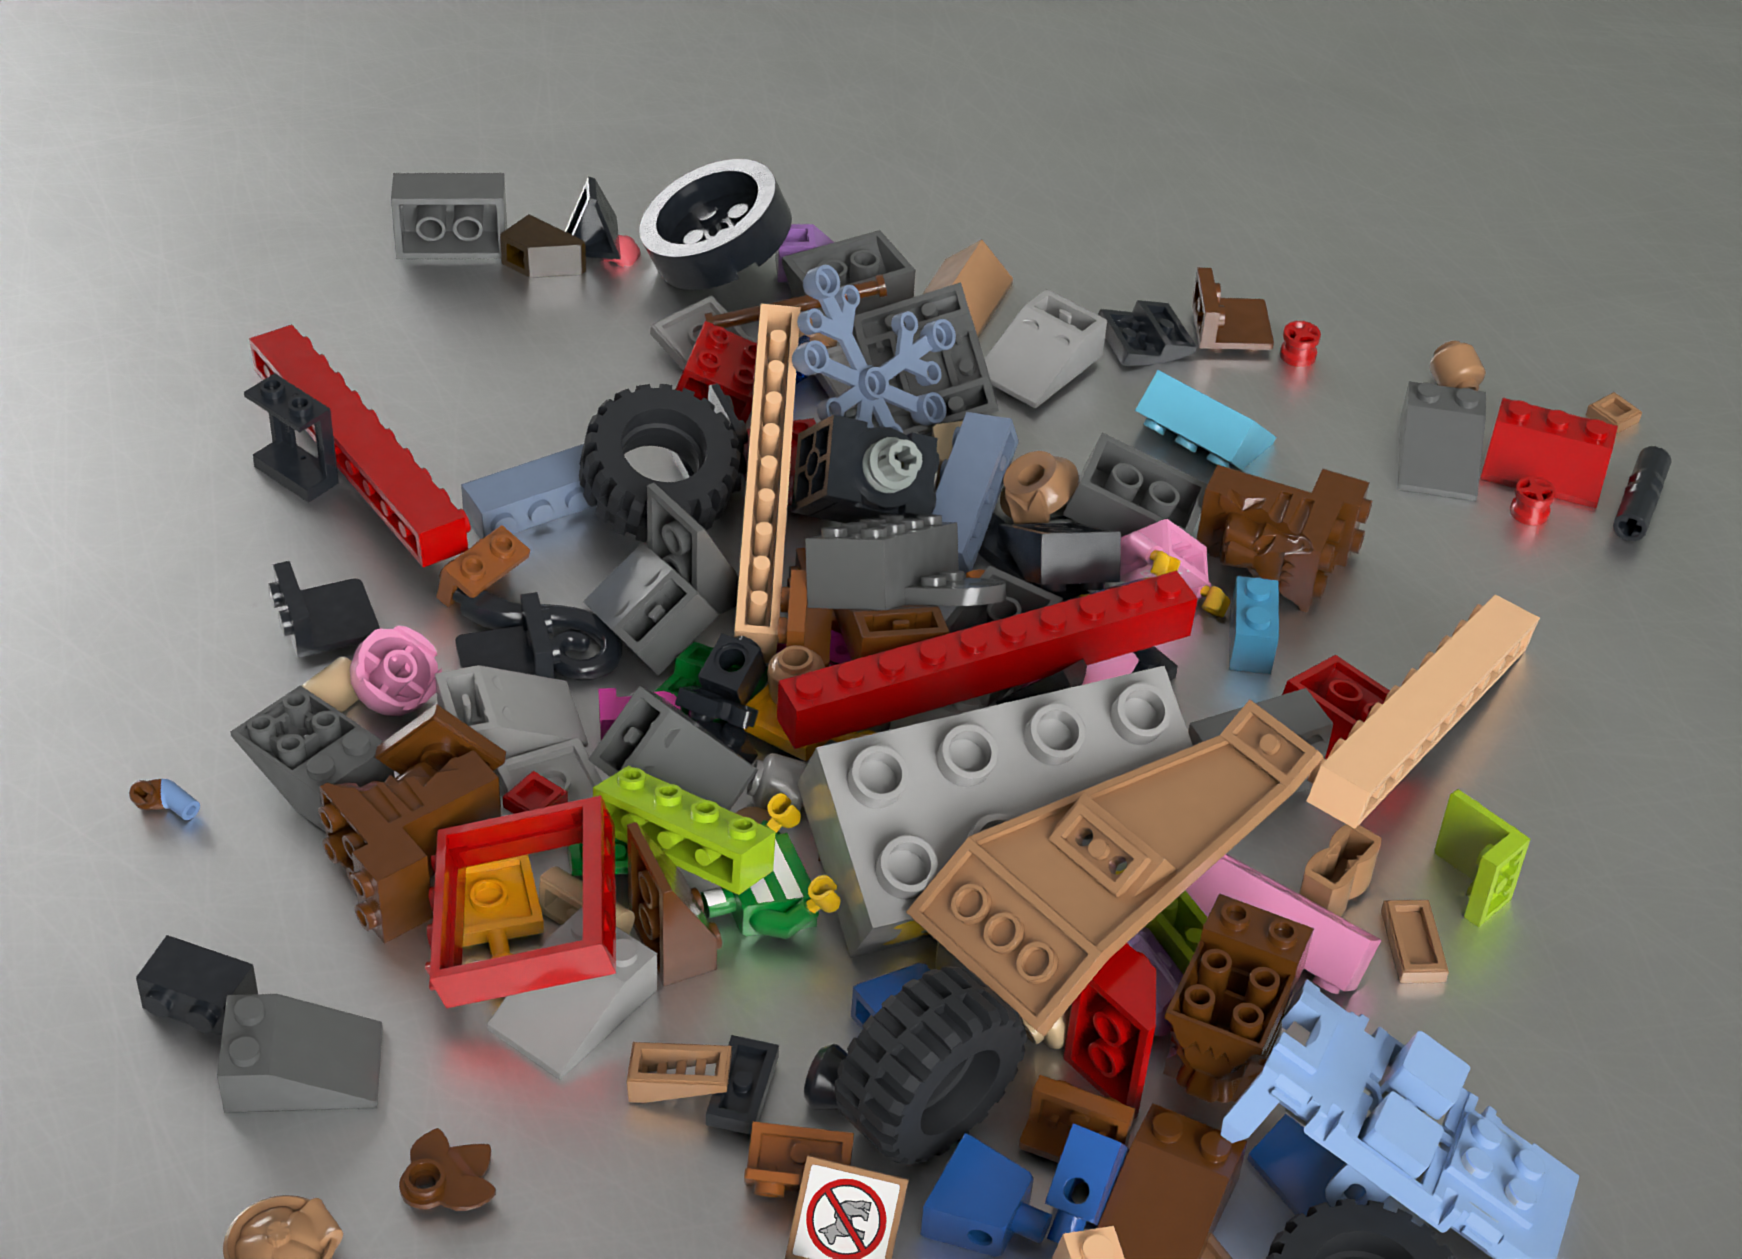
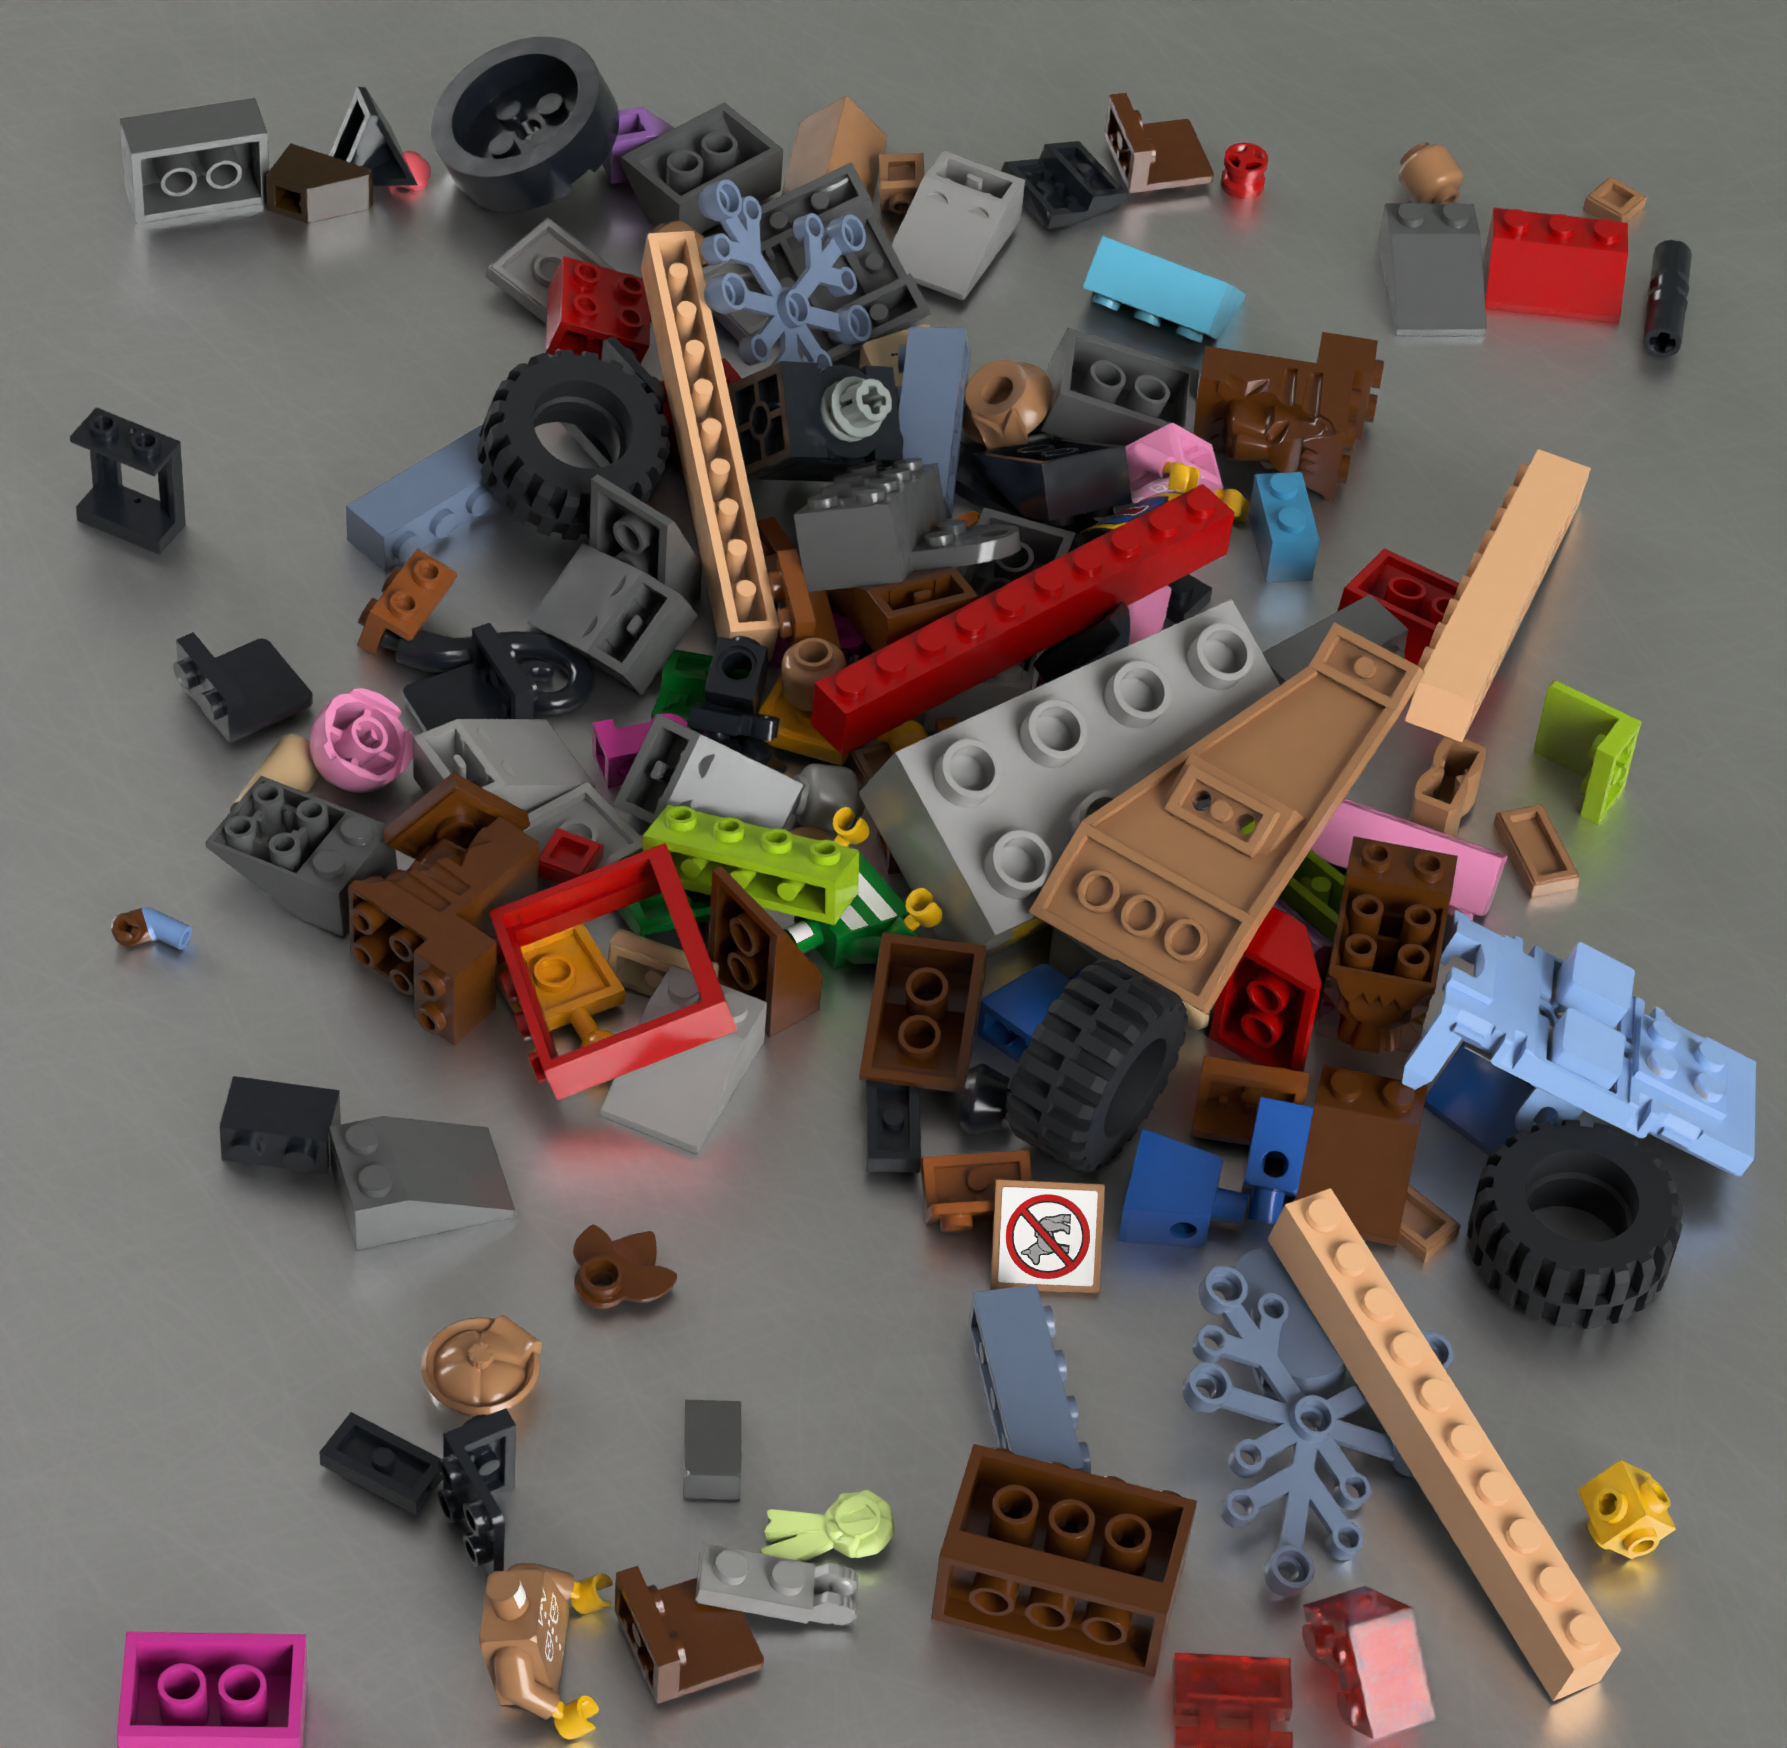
camera: 15 degrees left, 5 degrees up
red brick [249,324,471,568] -> none
medium nougat slope [626,1042,732,1103] -> none
reddish brown bar [705,274,887,329] -> none
red wheel [1510,476,1556,526] -> none
none -> reddish brown slope [859,932,986,1093]
none -> medium nougat bracket [879,153,925,214]

